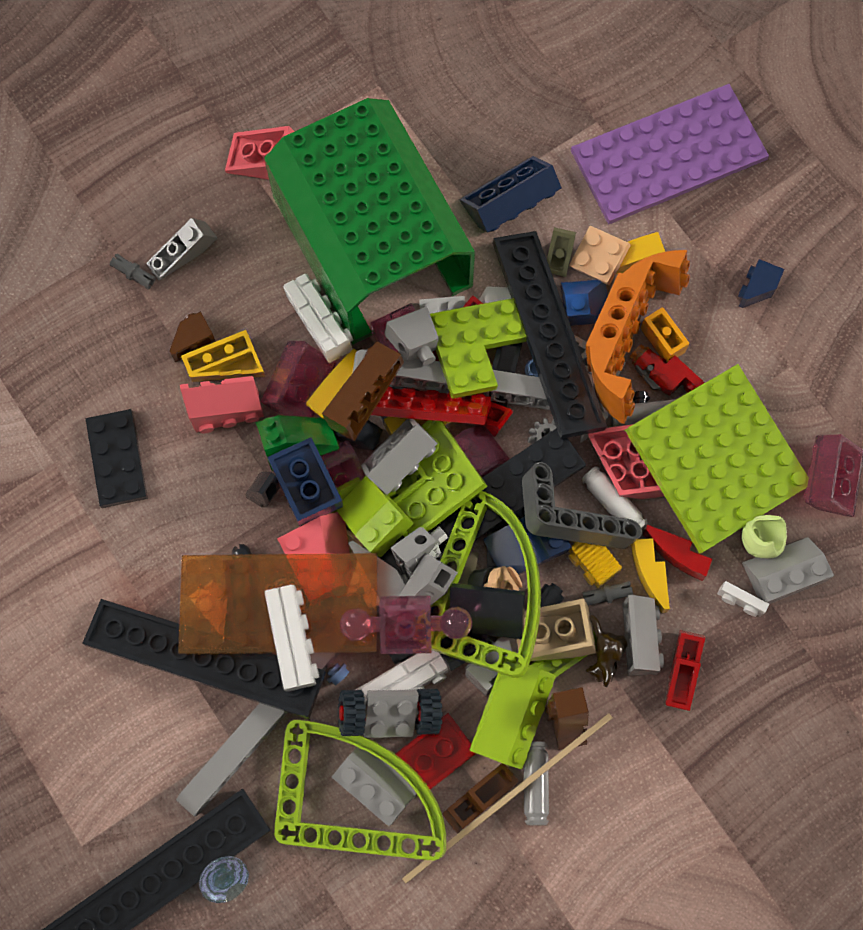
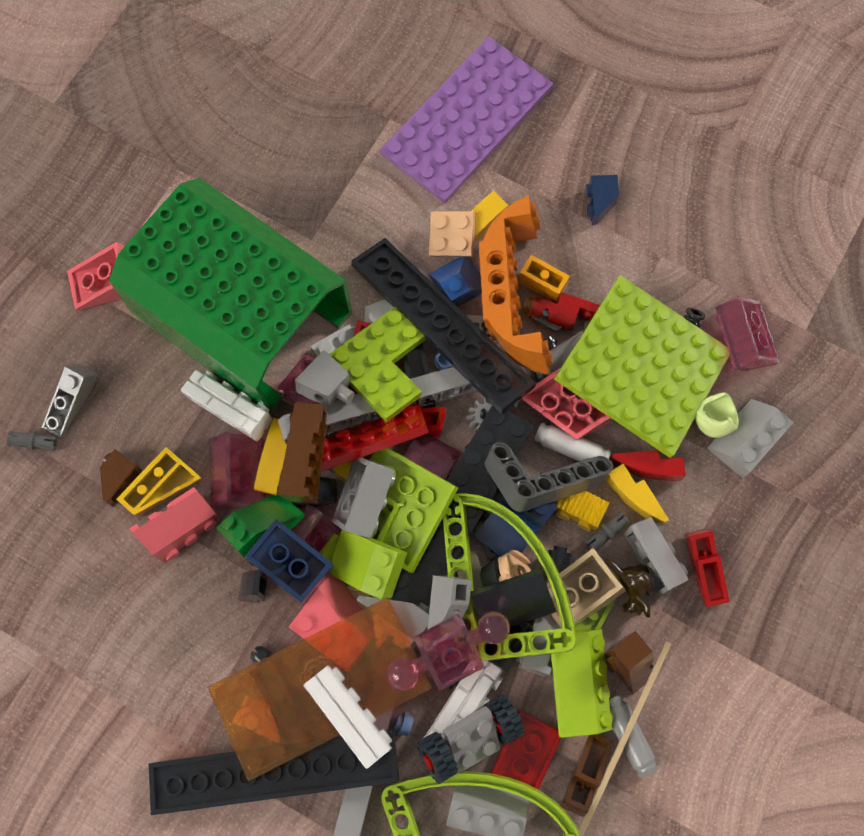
camera: 25 degrees left, 0 degrees up
black plate [85,409,148,508] -> none
light grey torso [391,527,448,579] -> none
dark blue slope [459,156,562,233] -> none
olive slope [547,227,576,277] -> none
white plate [717,581,769,617] -> none
none -> black bush [683,307,705,327]

